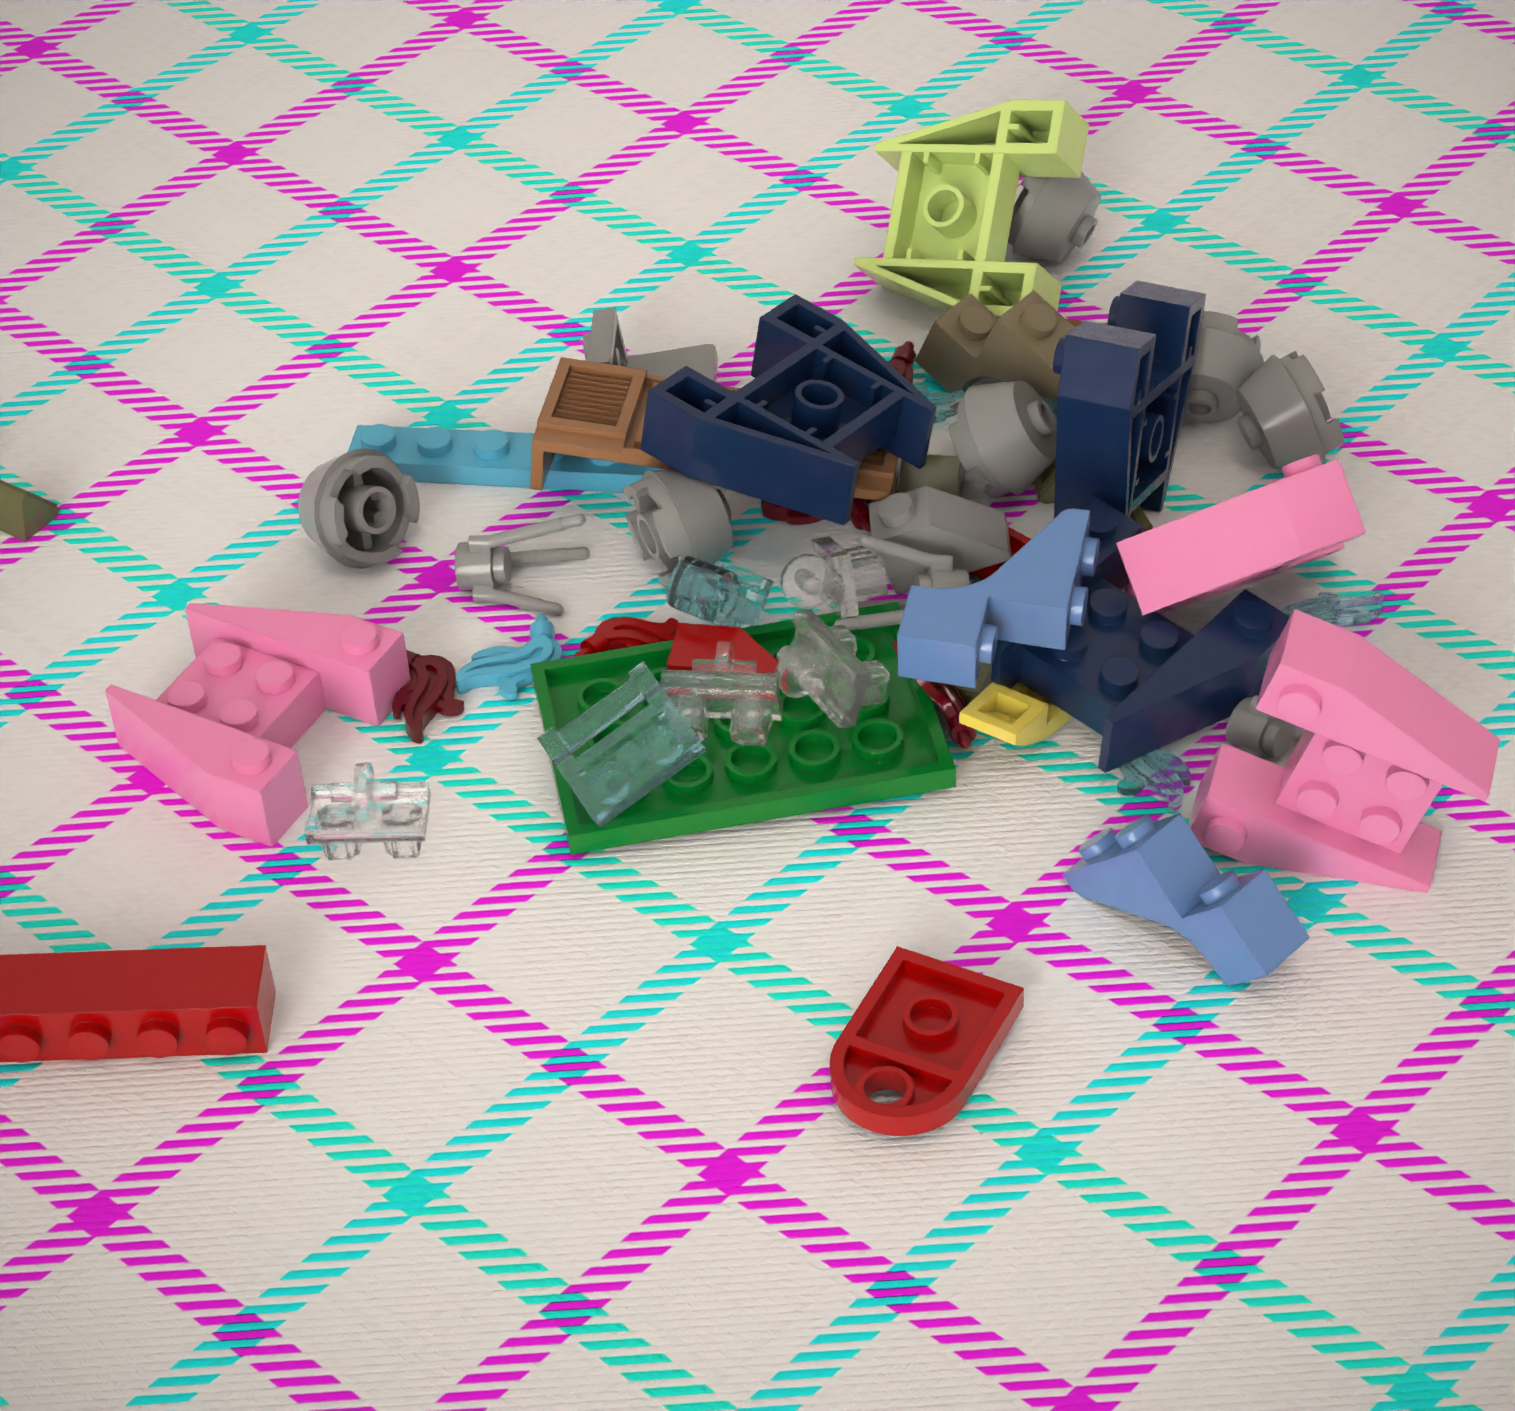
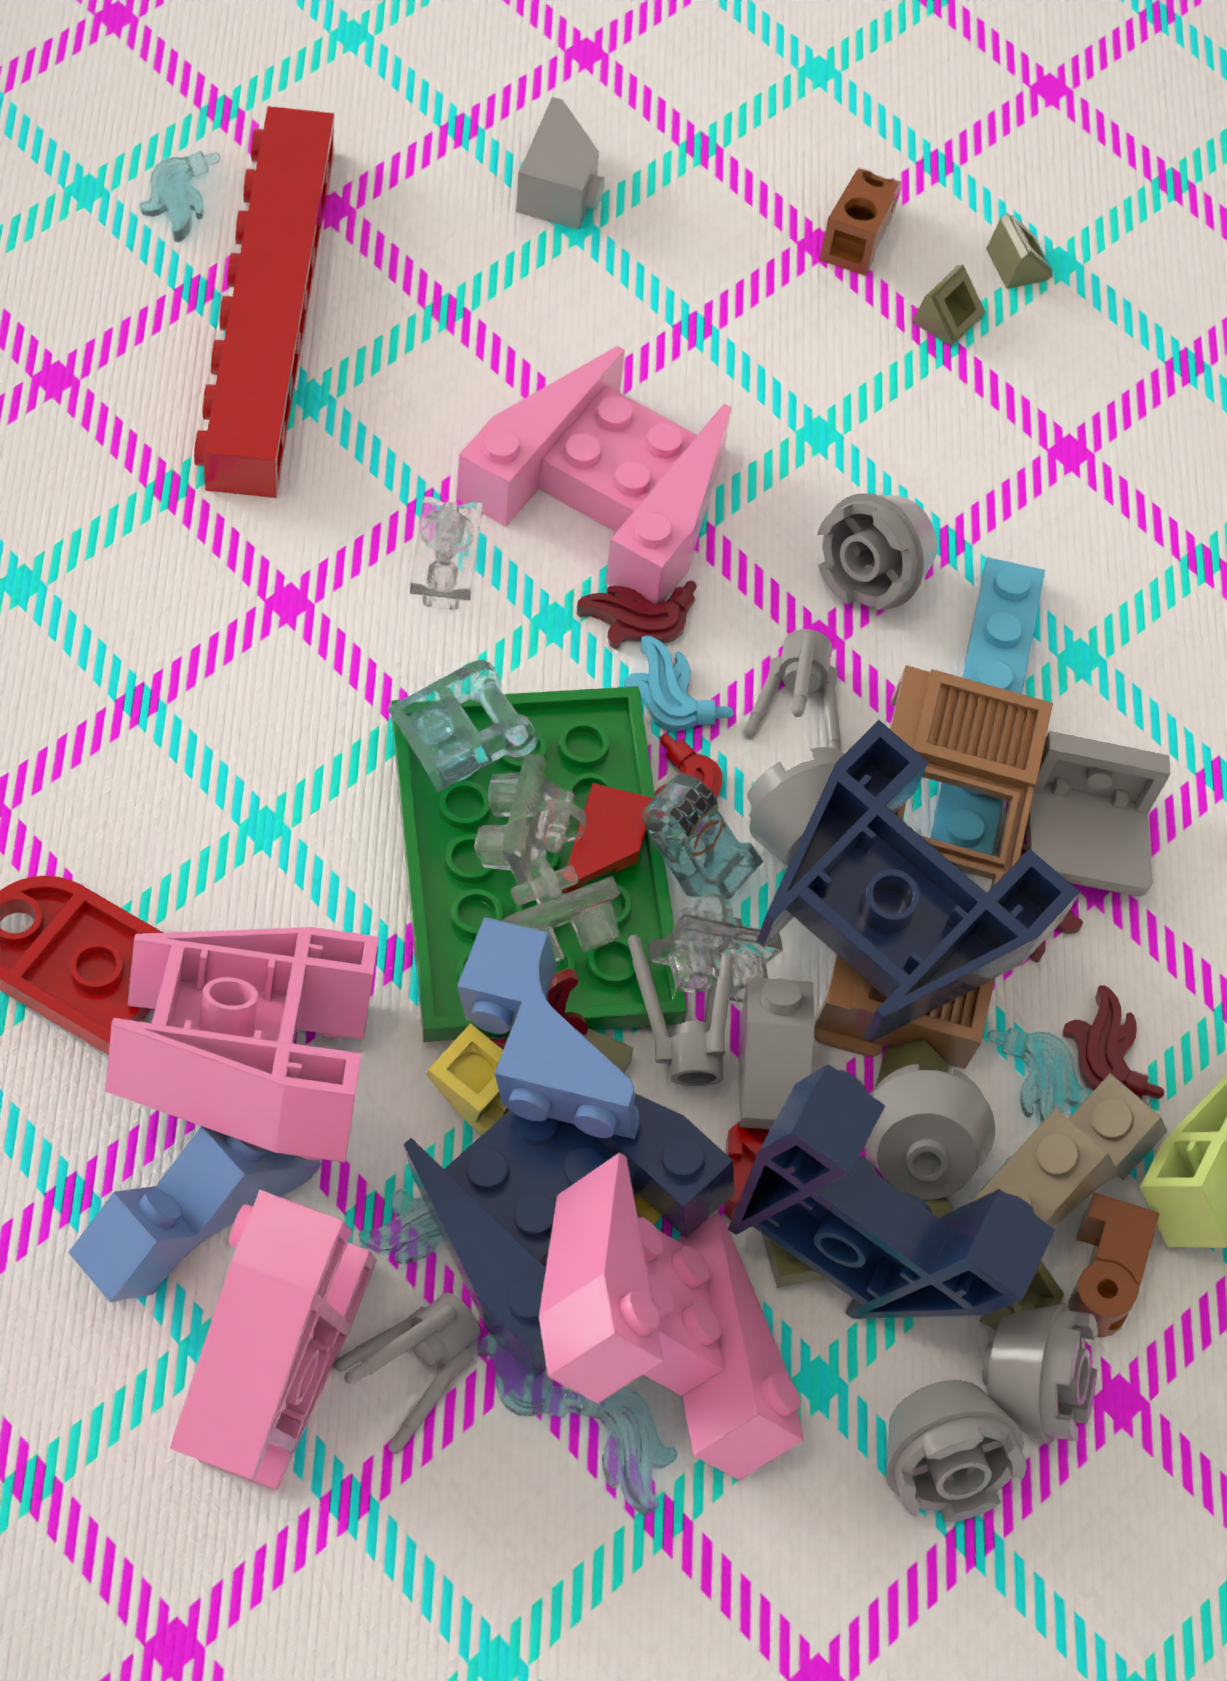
camera: 85 degrees right, 15 degrees up
none -> bright pink wedge [105,927,379,1162]

